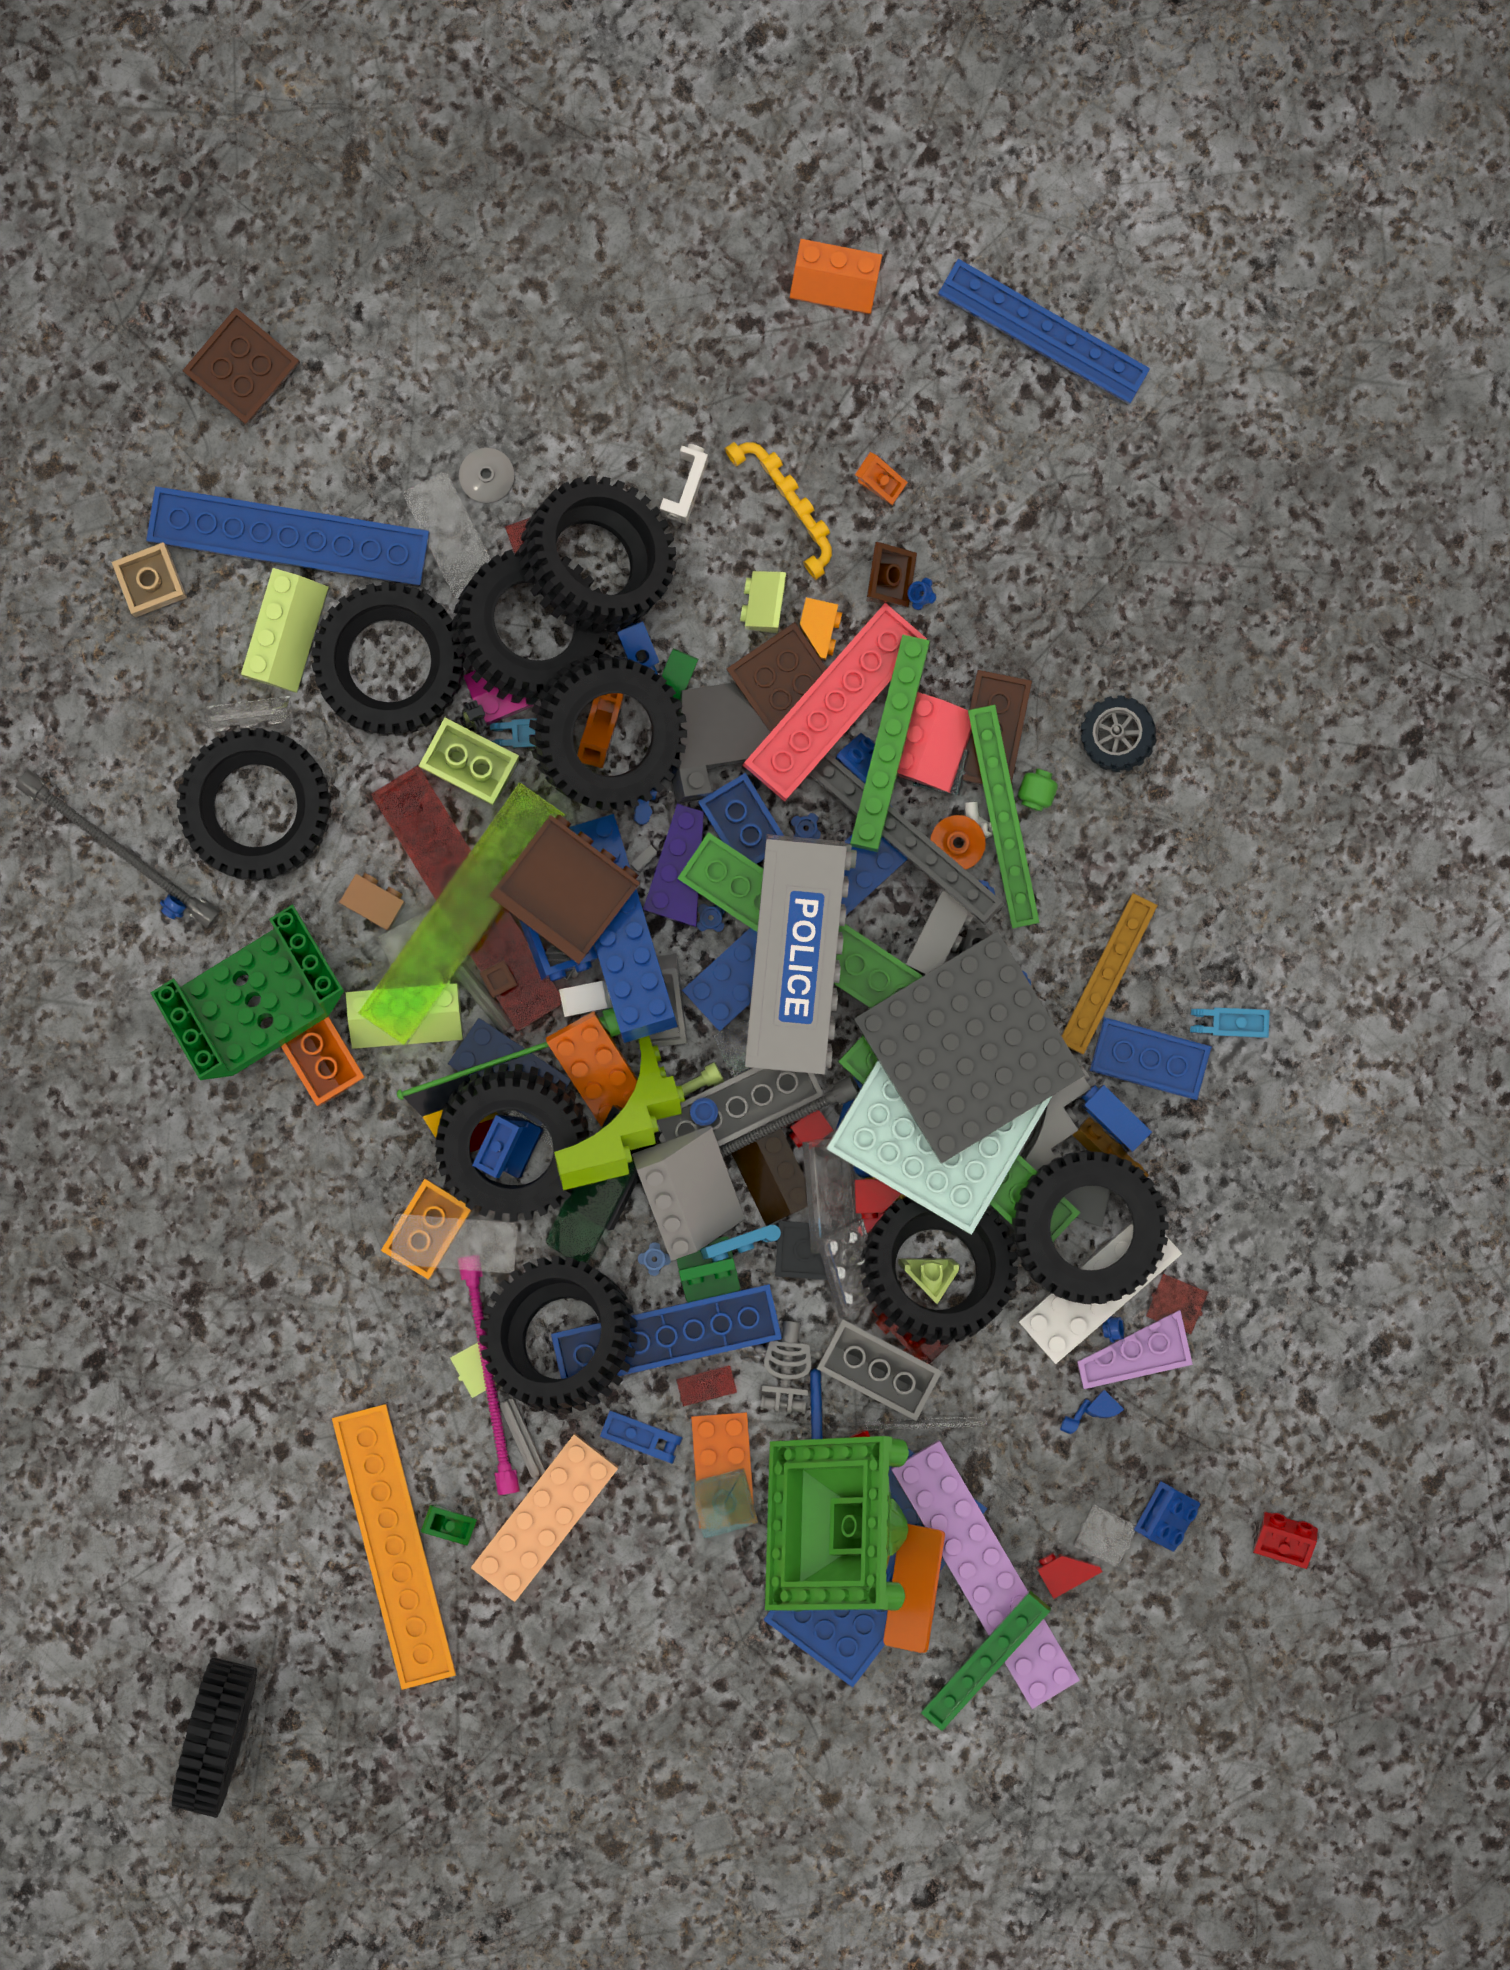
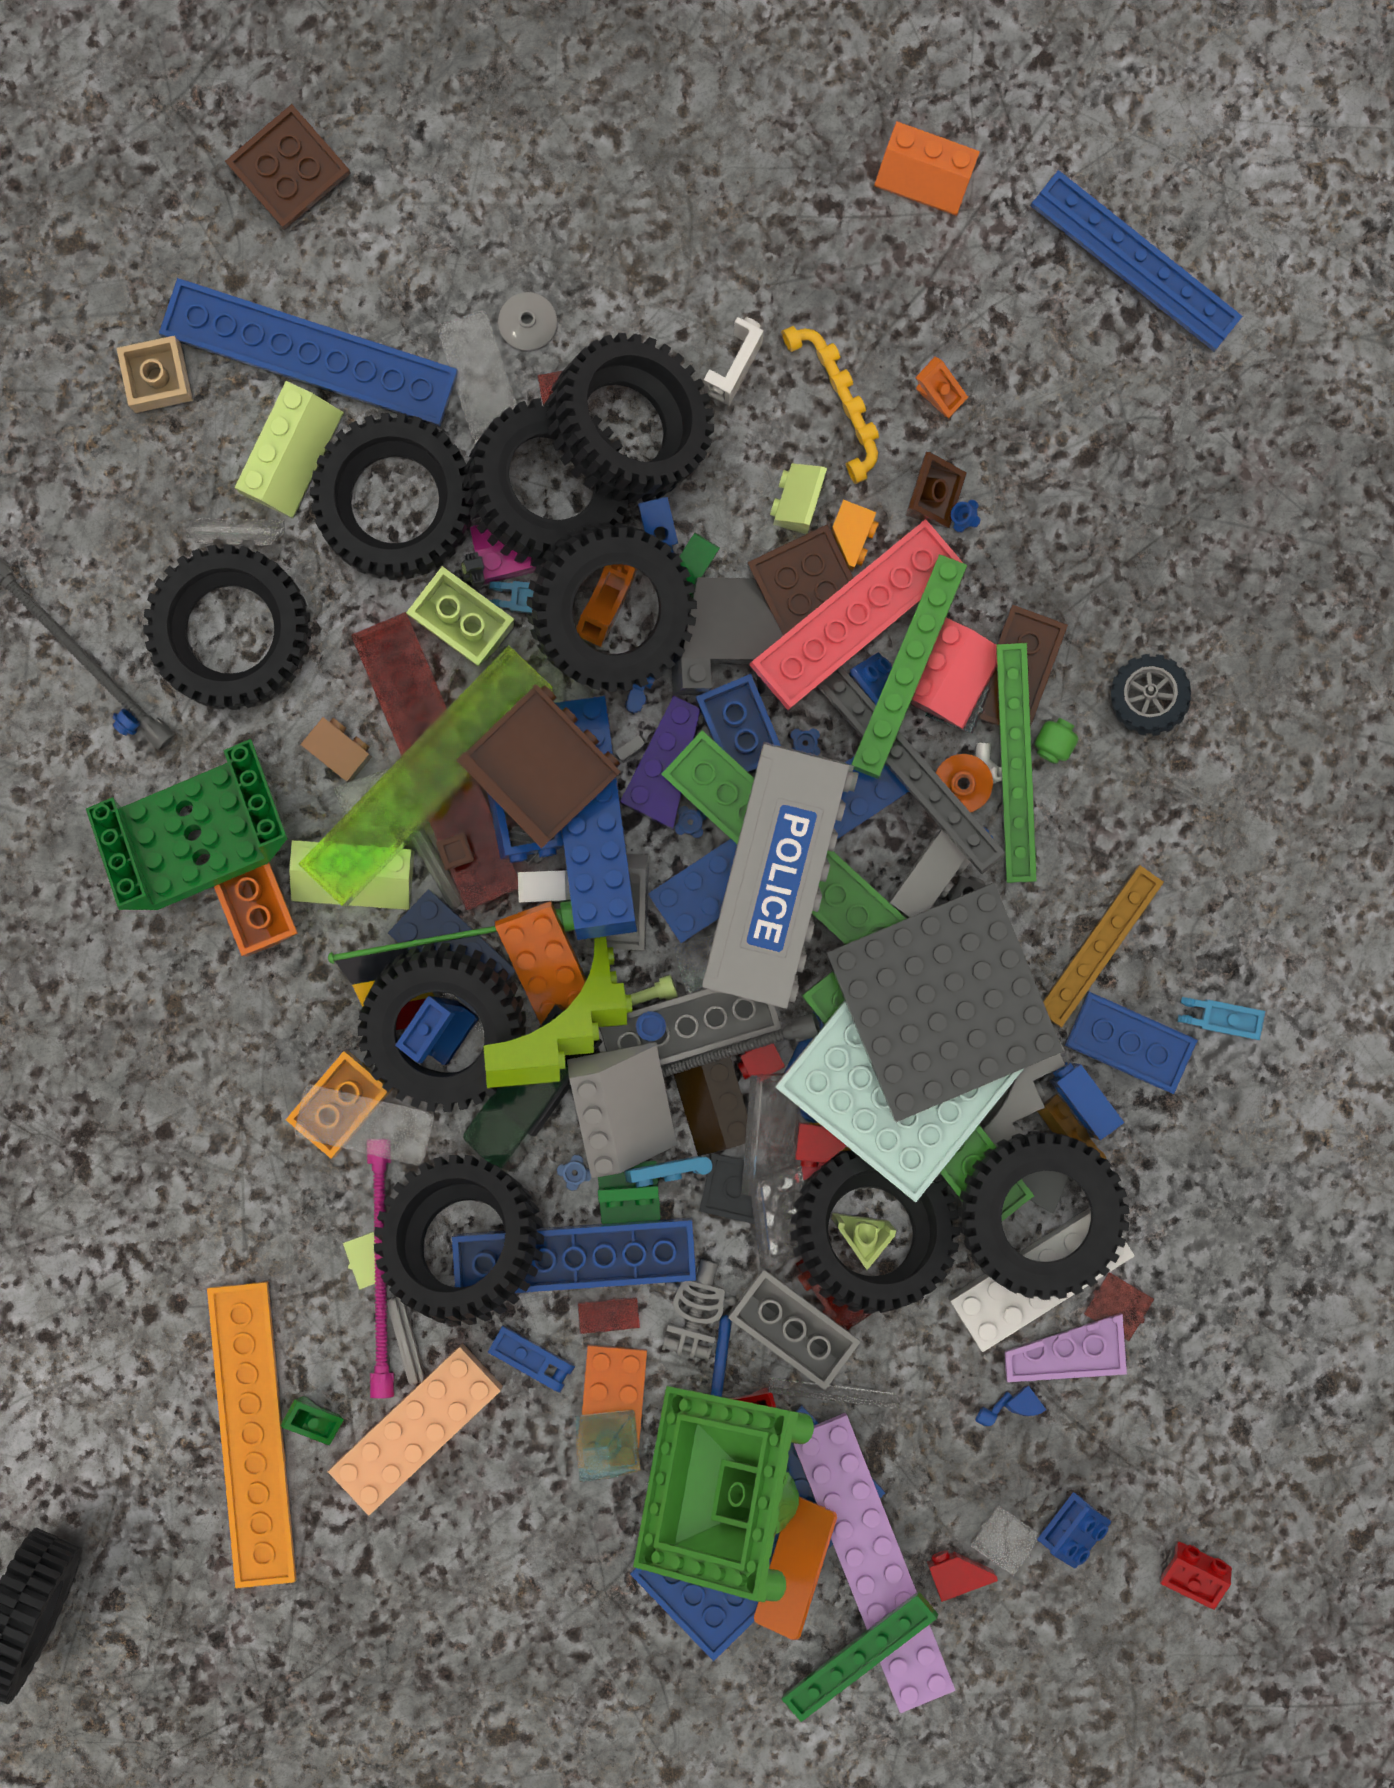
camera: 10 degrees right, 0 degrees up
blue plate [1103,1316,1124,1343] -> none

